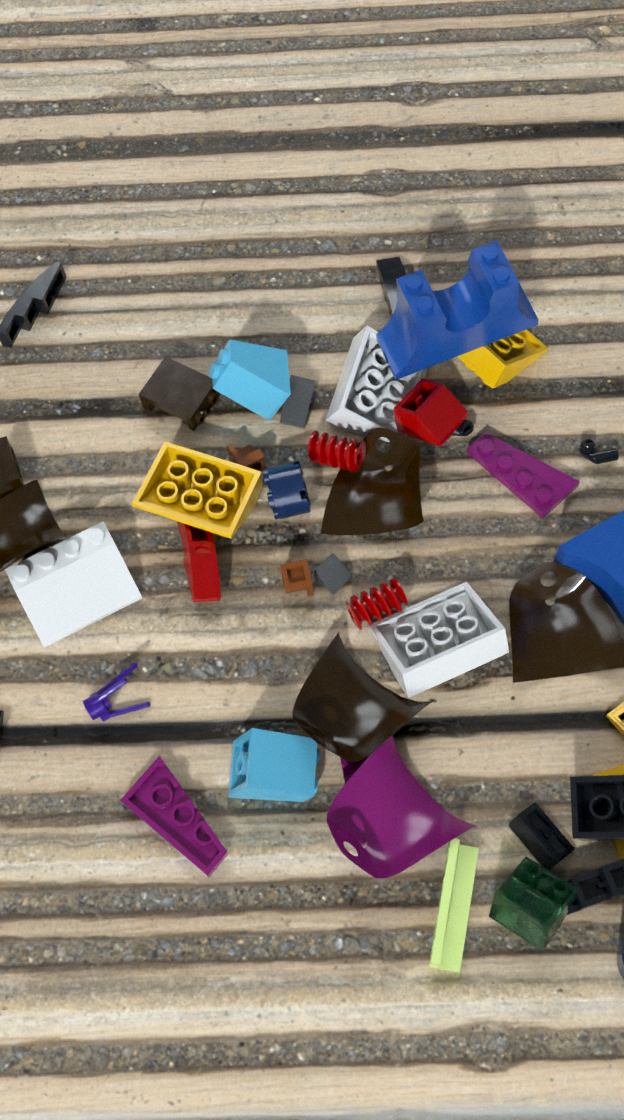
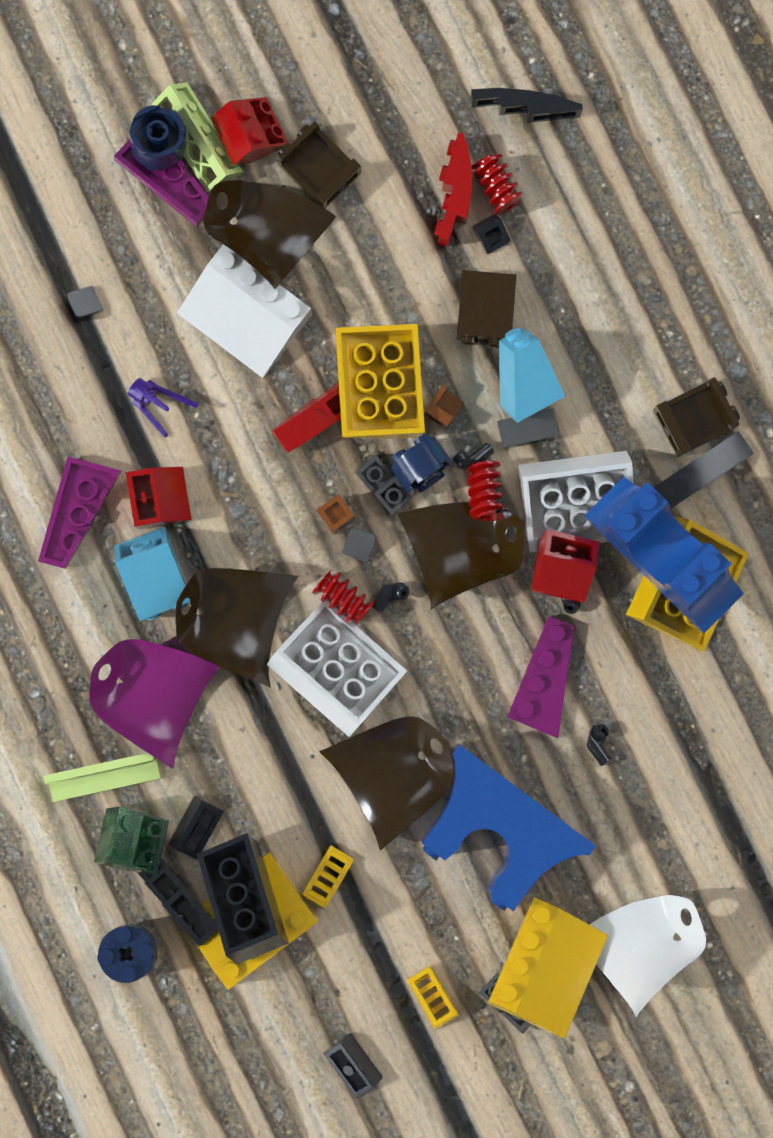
camera: 60 degrees right, 20 degrees up
none -> red slope [125,466,192,530]
none -> dark grey slope [354,454,412,515]
none -> black arm [372,582,410,613]
none -> red slope [434,132,472,247]
none -> black arm [453,443,494,470]
none -> red piece [471,153,523,216]
none -> black slope [472,214,511,254]
none -> dark brown panel [653,377,740,458]

